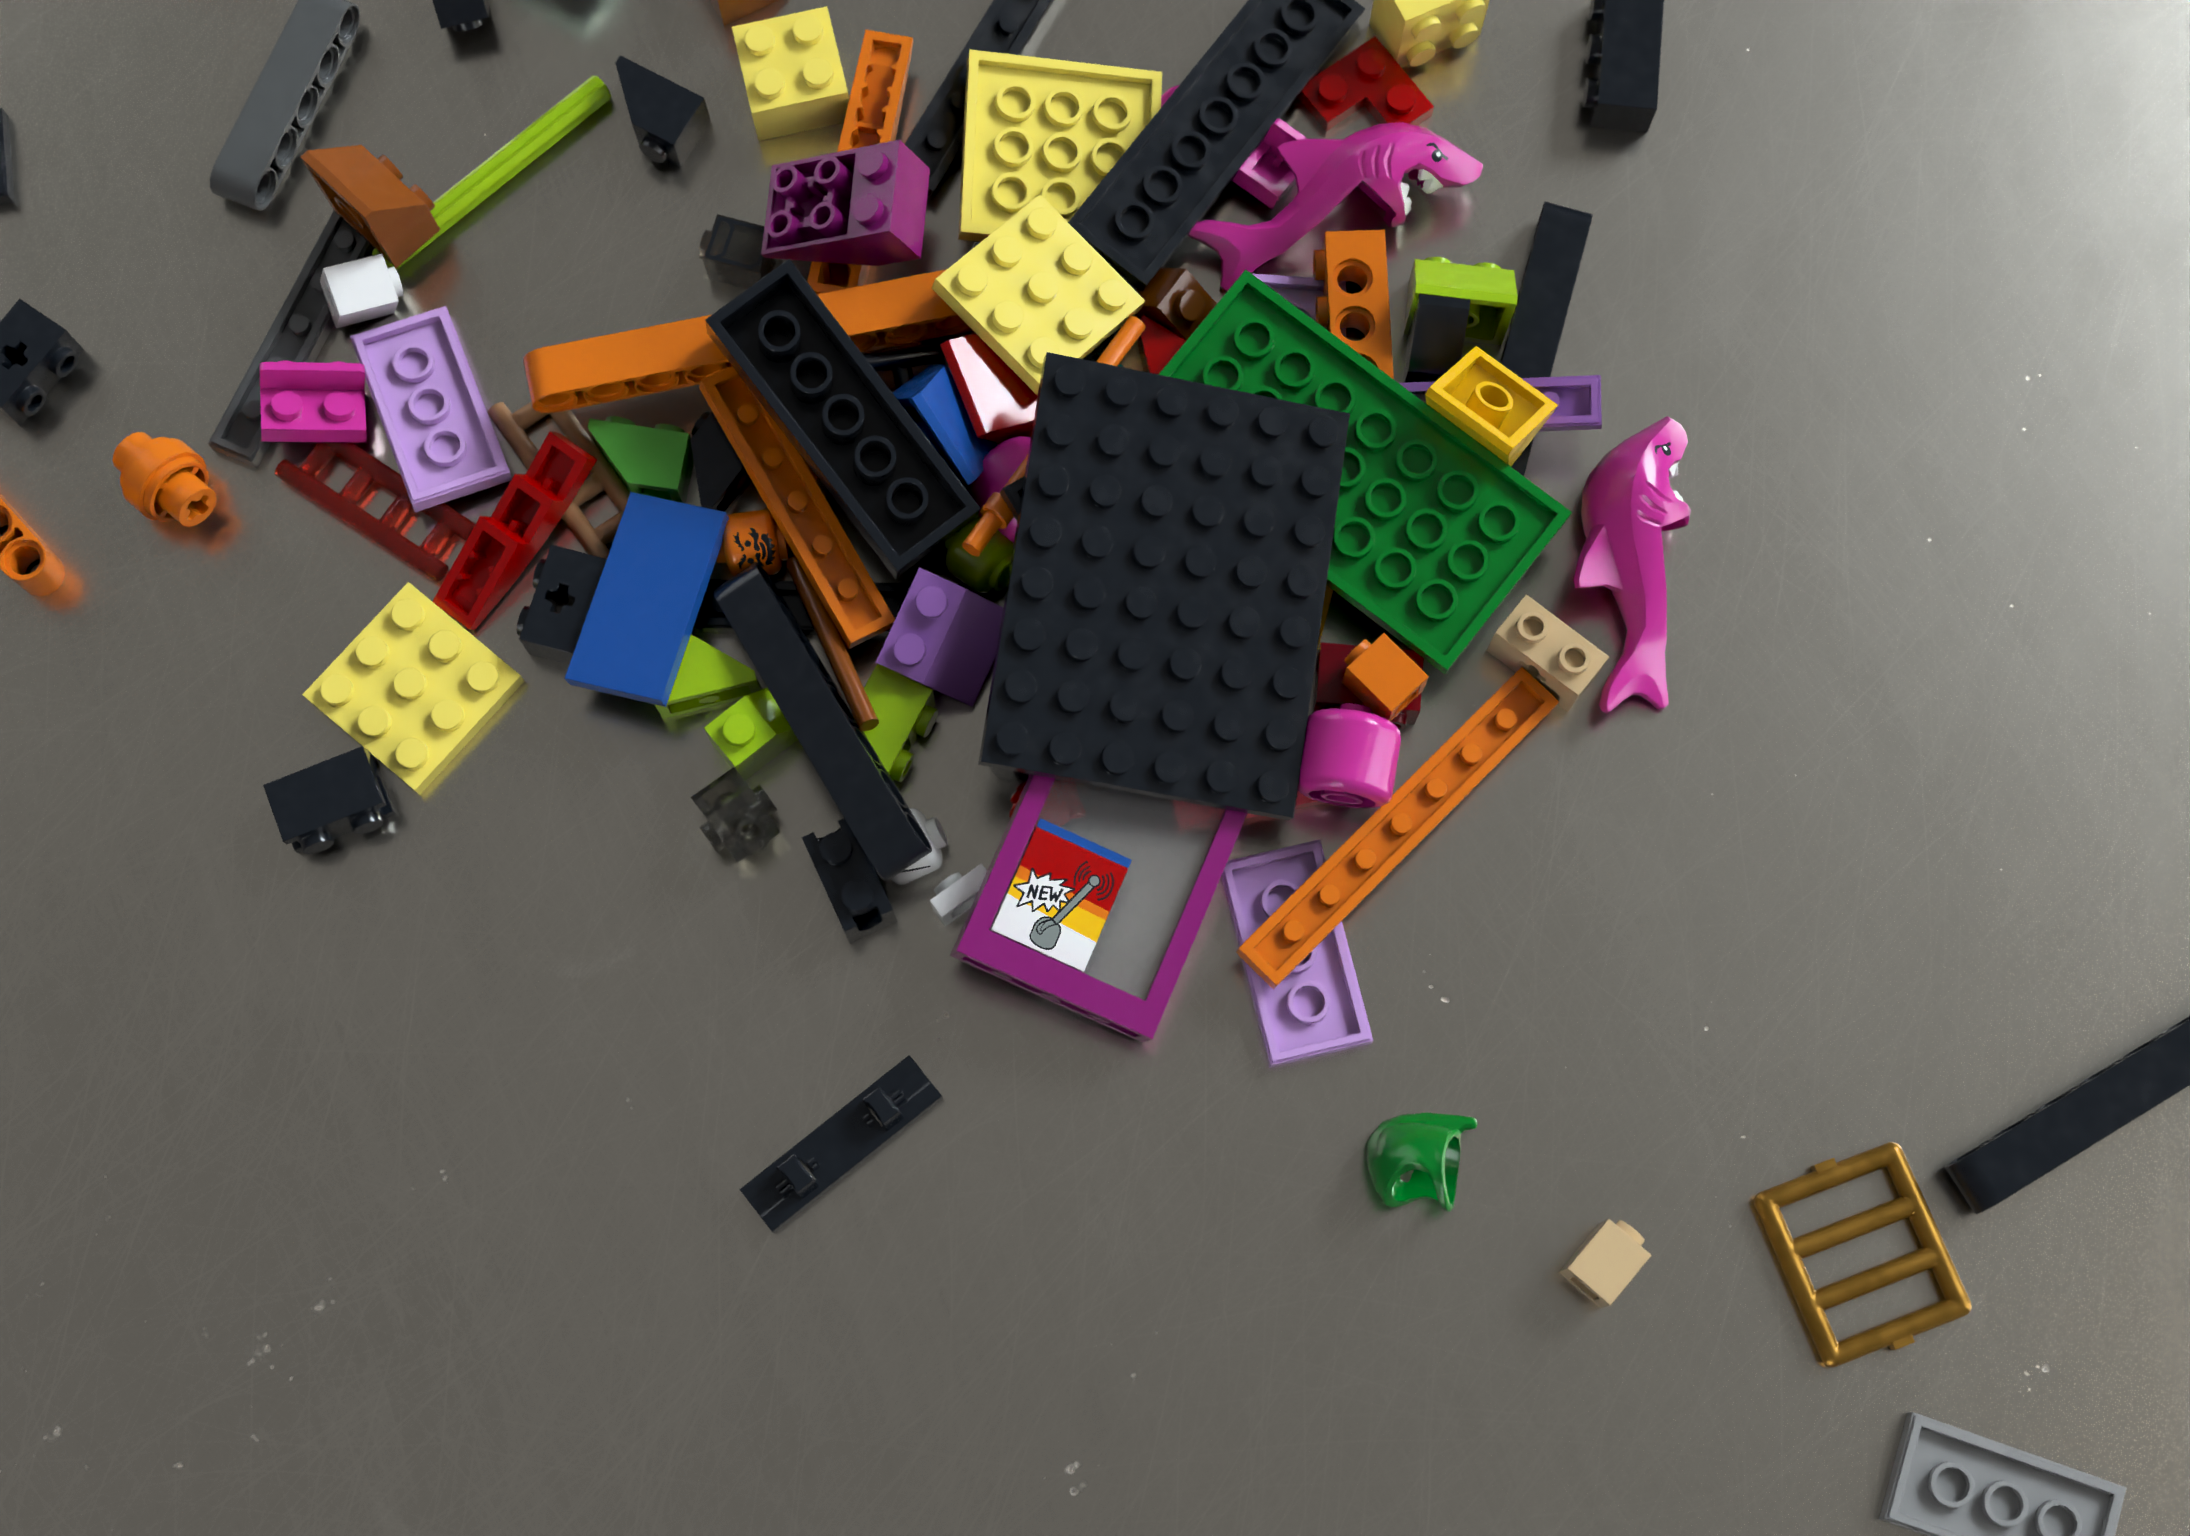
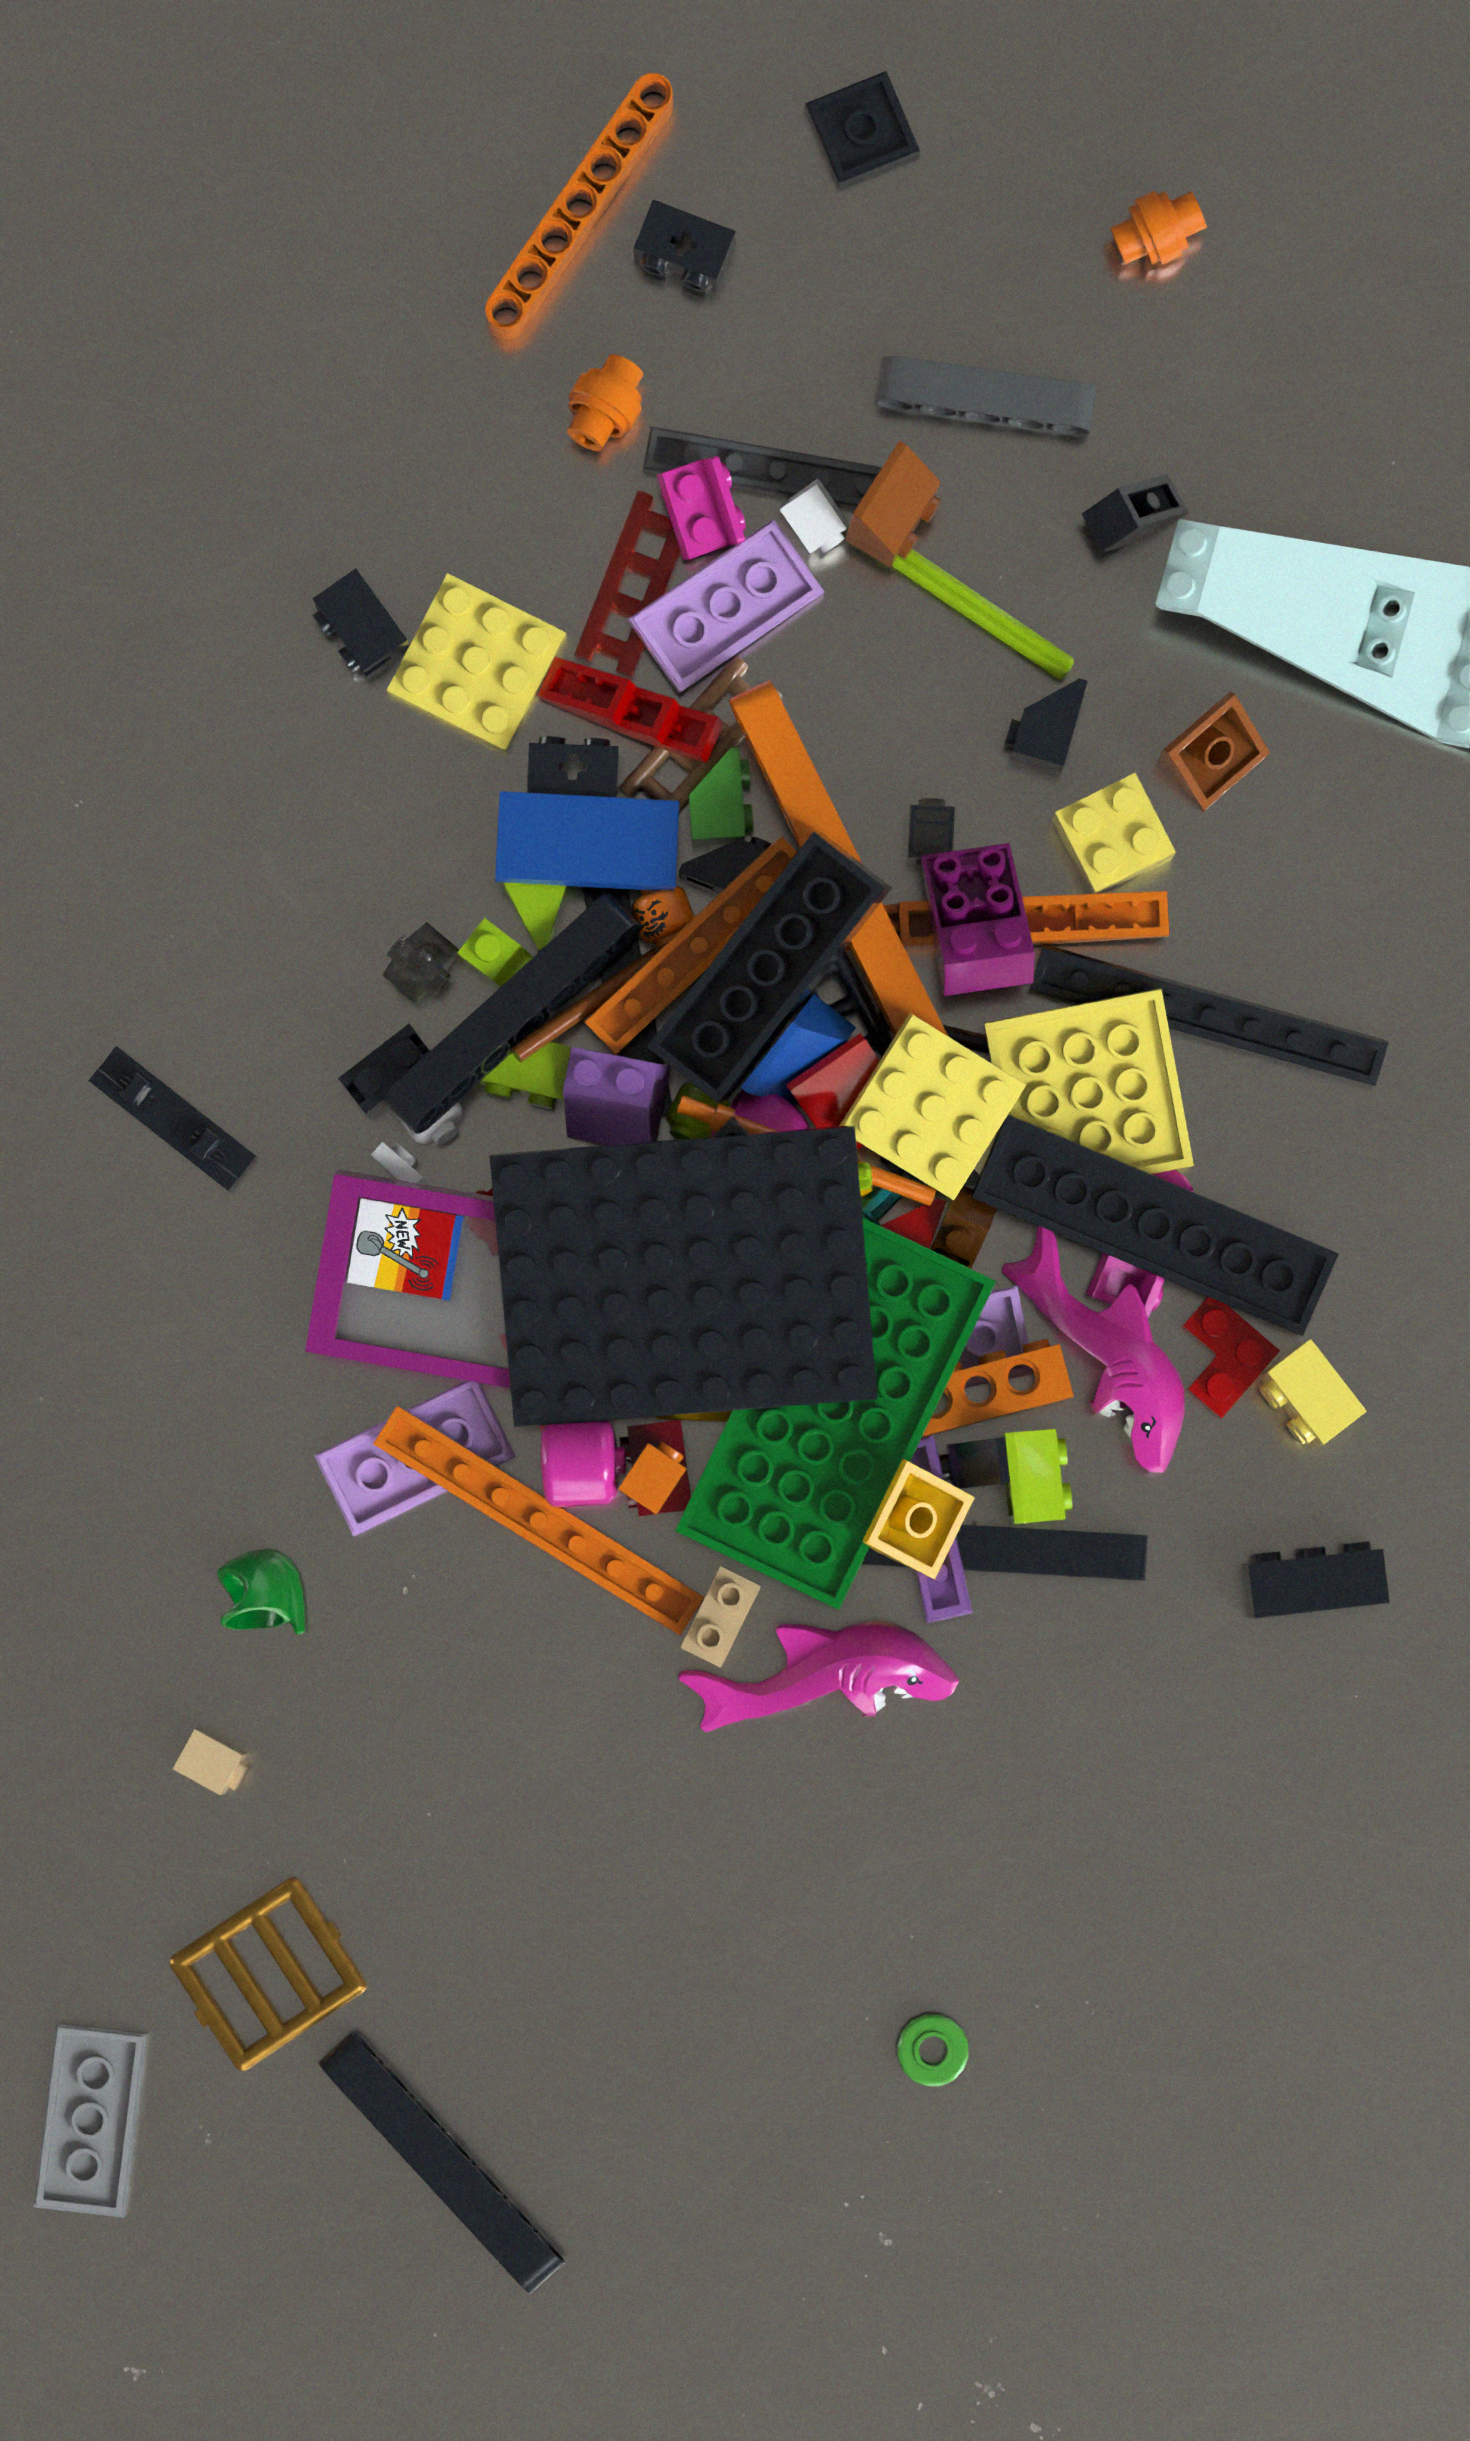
camera: 75 degrees right, 10 degrees up
none -> bright green piece [897,2014,969,2086]

